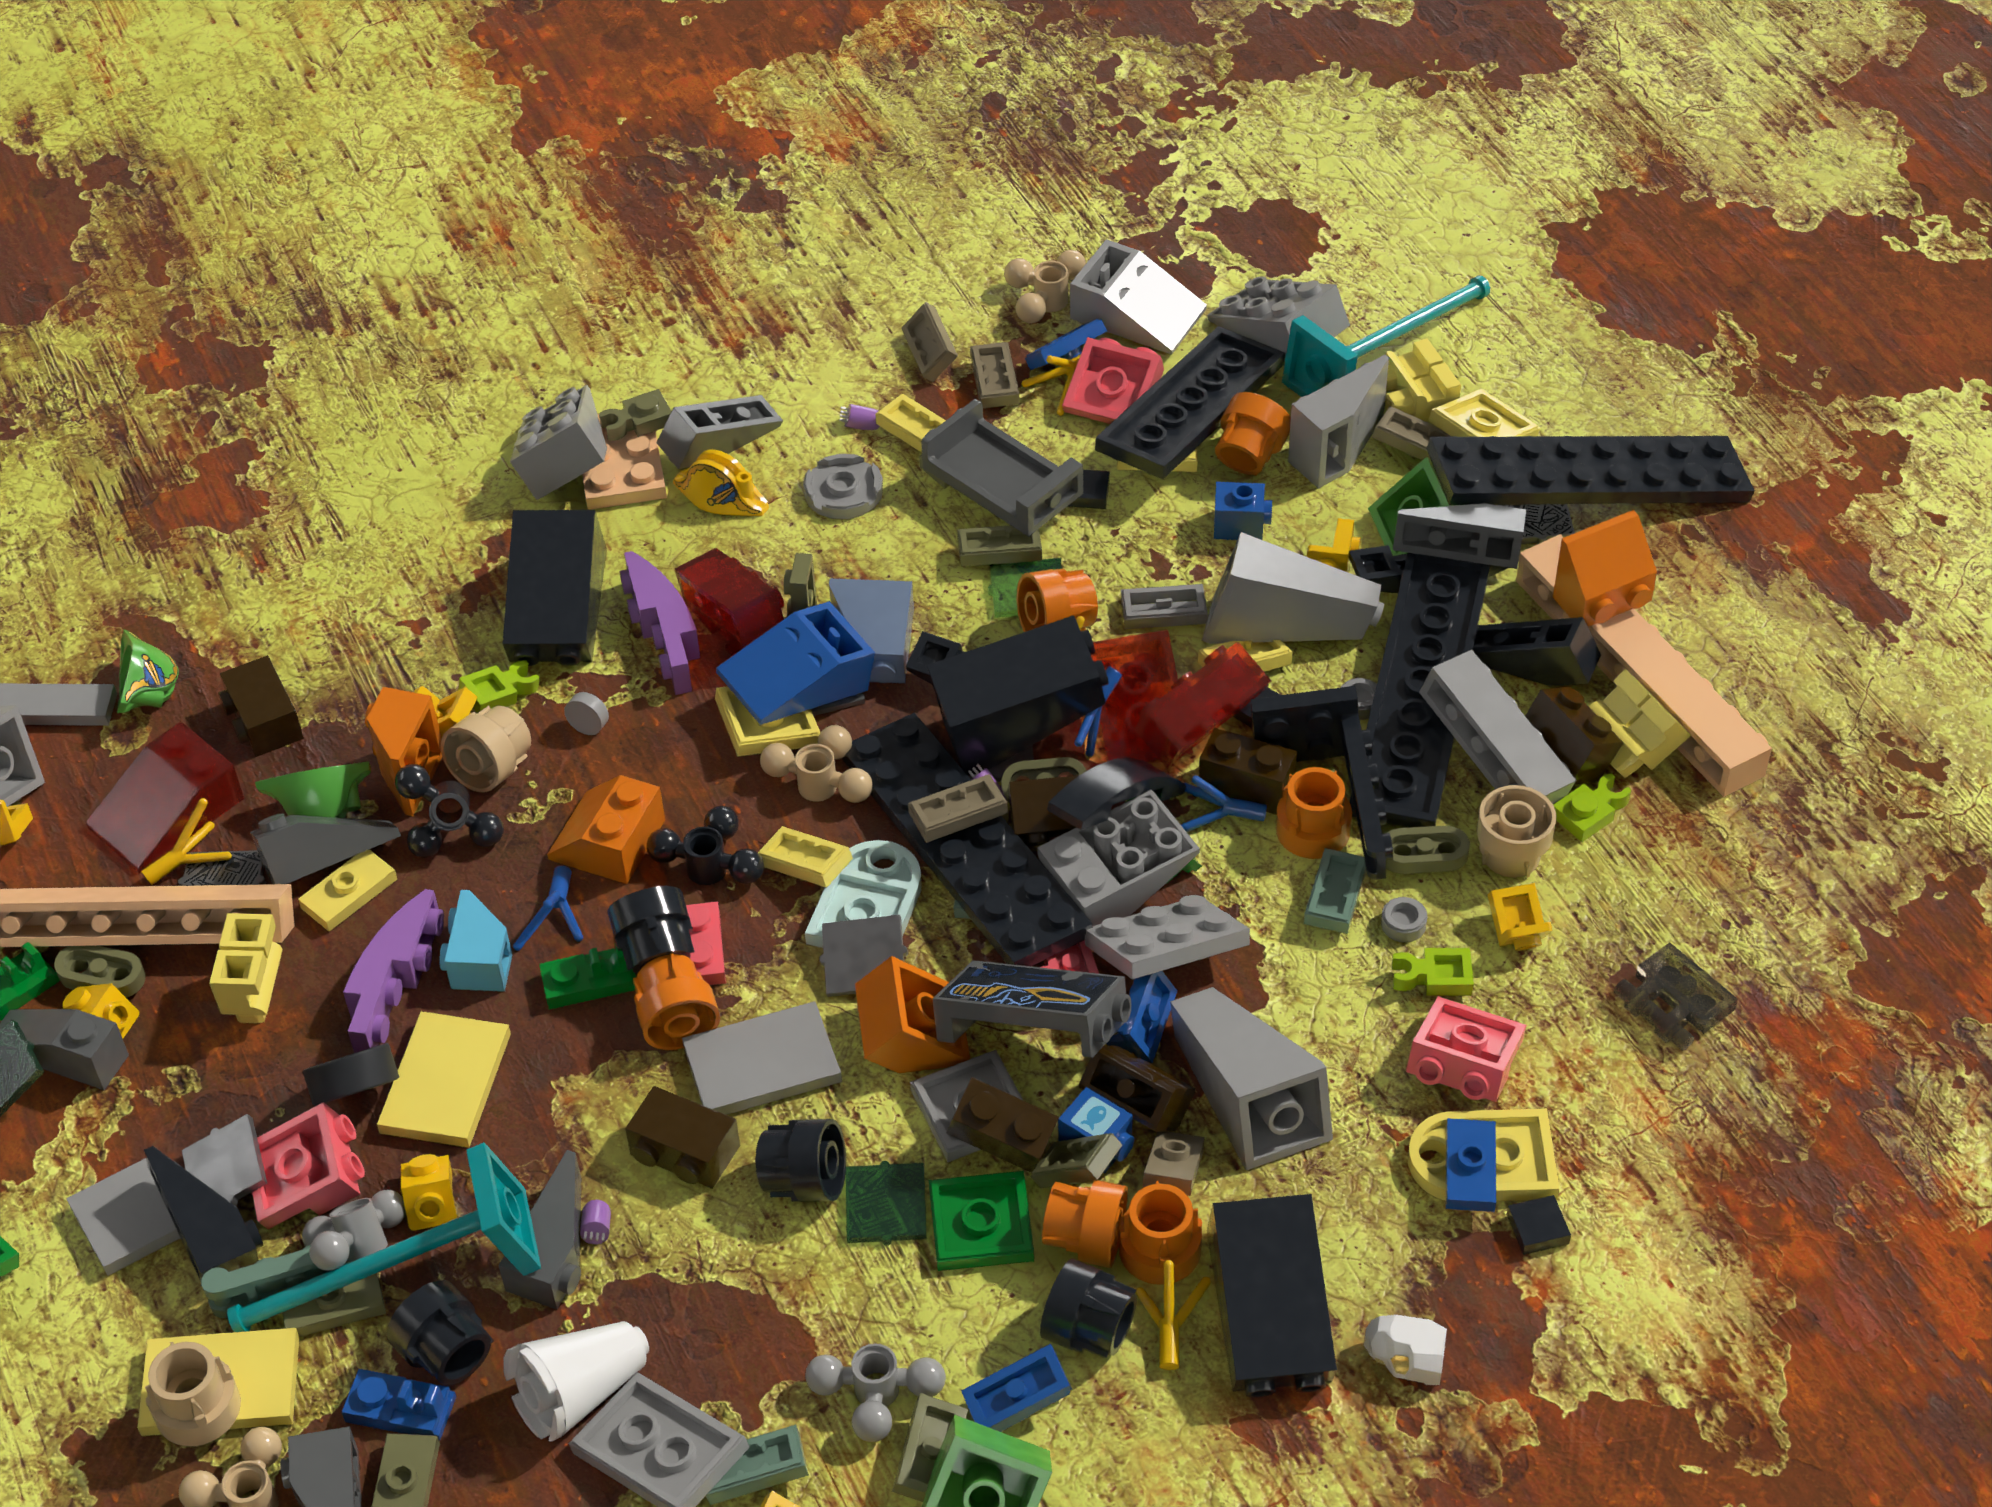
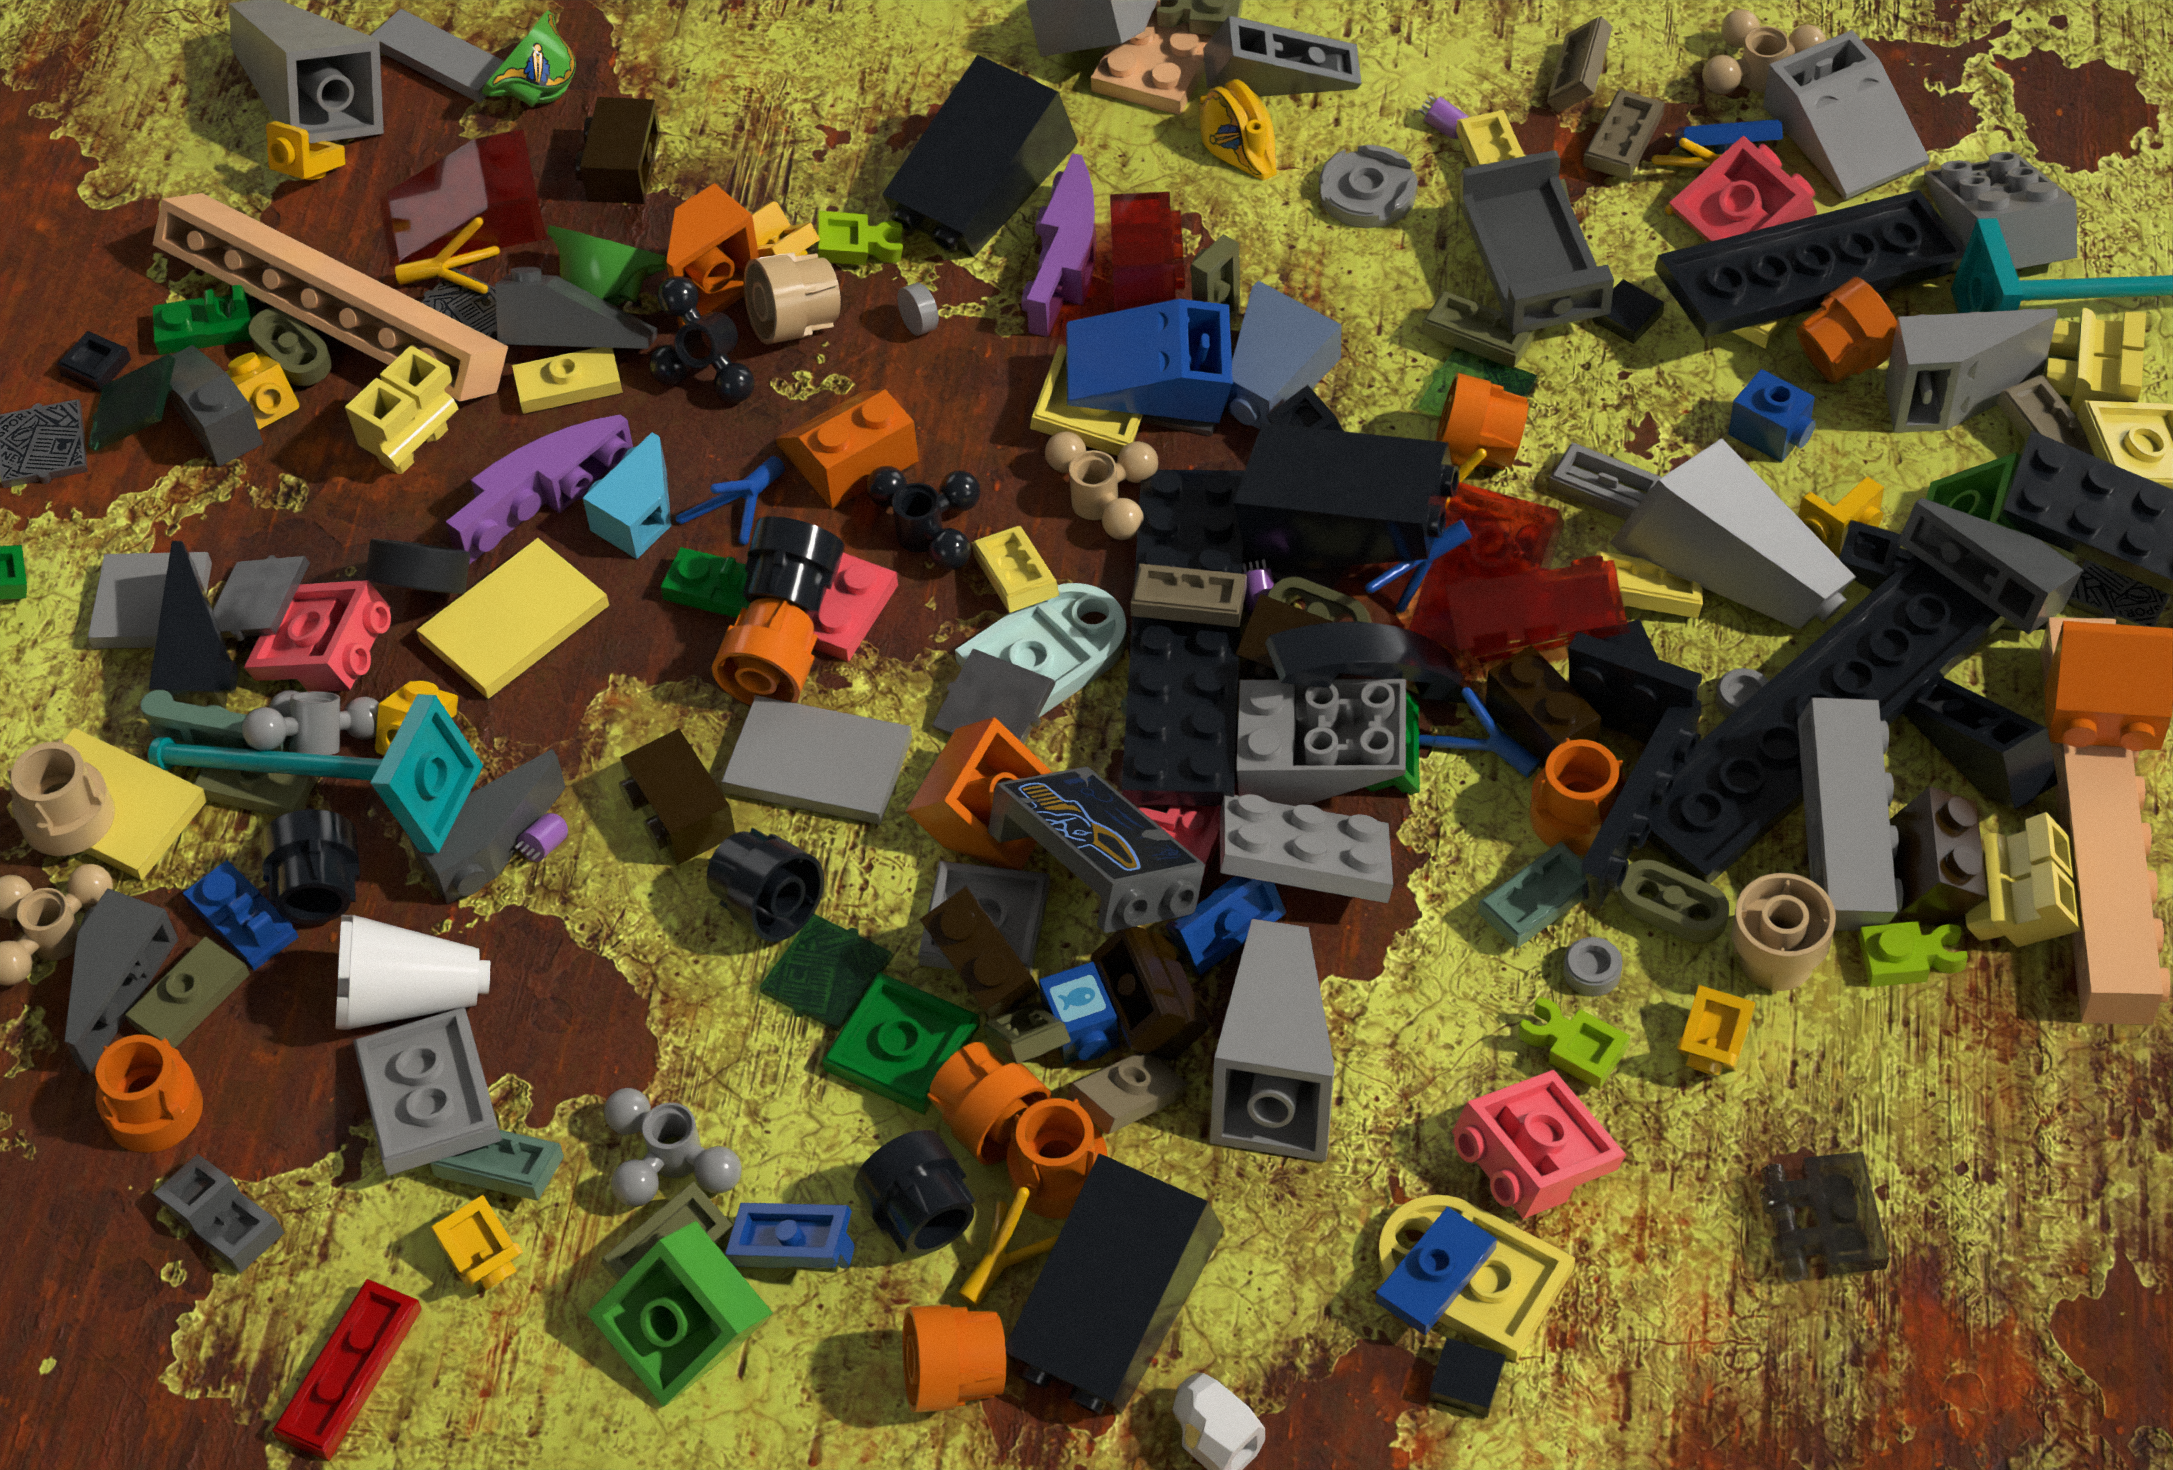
camera: 35 degrees right, 5 degrees up
none -> orange piece [902,1304,1006,1413]

